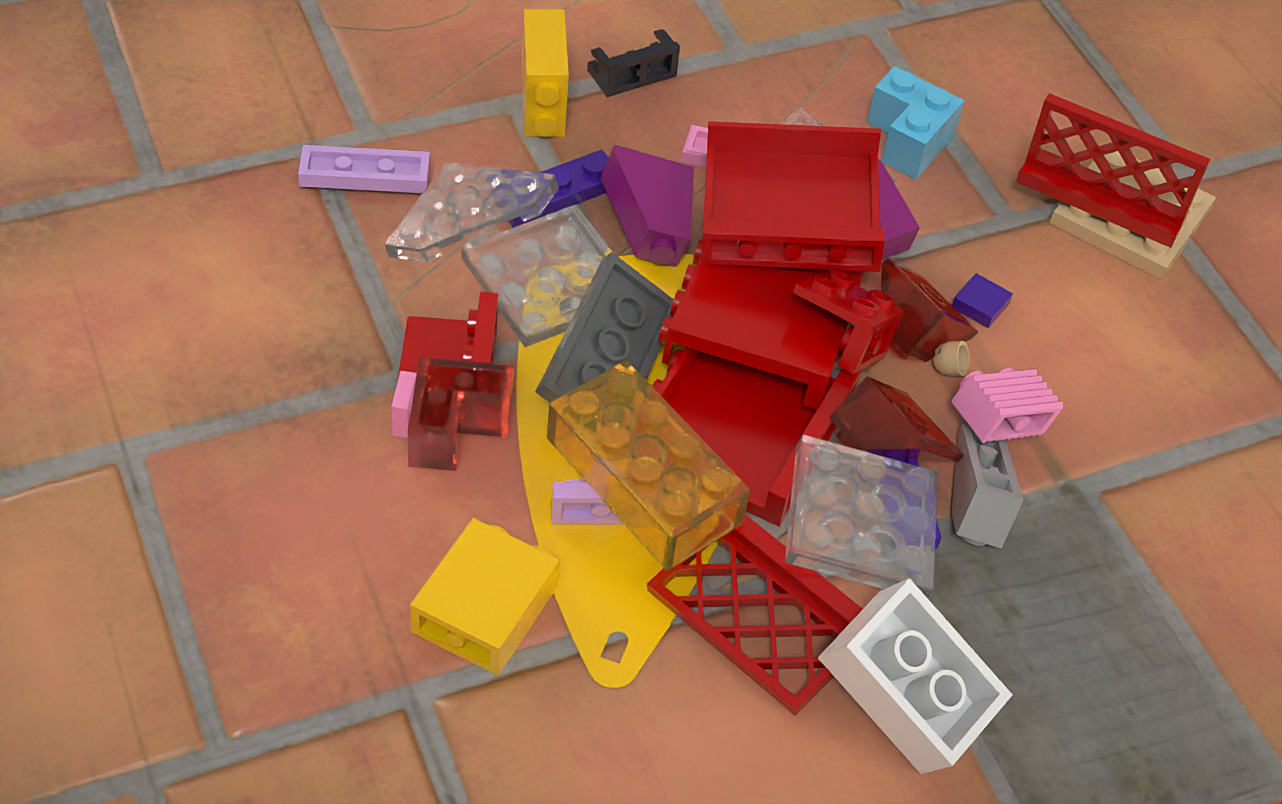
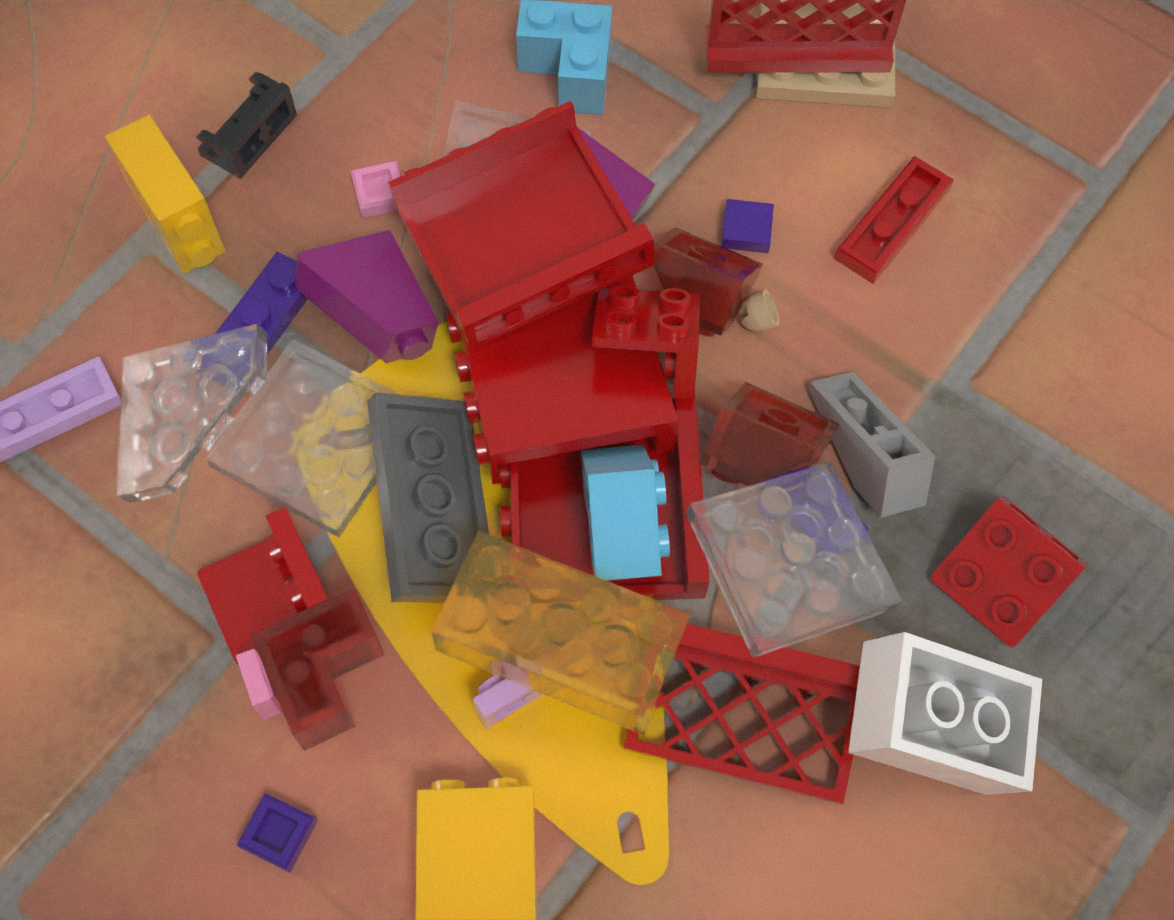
camera: 25 degrees left, 15 degrees up
bright pink brick [951,368,1063,444] -> none
none -> dark purple tile [237,793,318,873]
none -> medium azure brick [580,445,670,582]
none -> red tile [833,155,954,284]
none -> red bracket [931,496,1088,647]

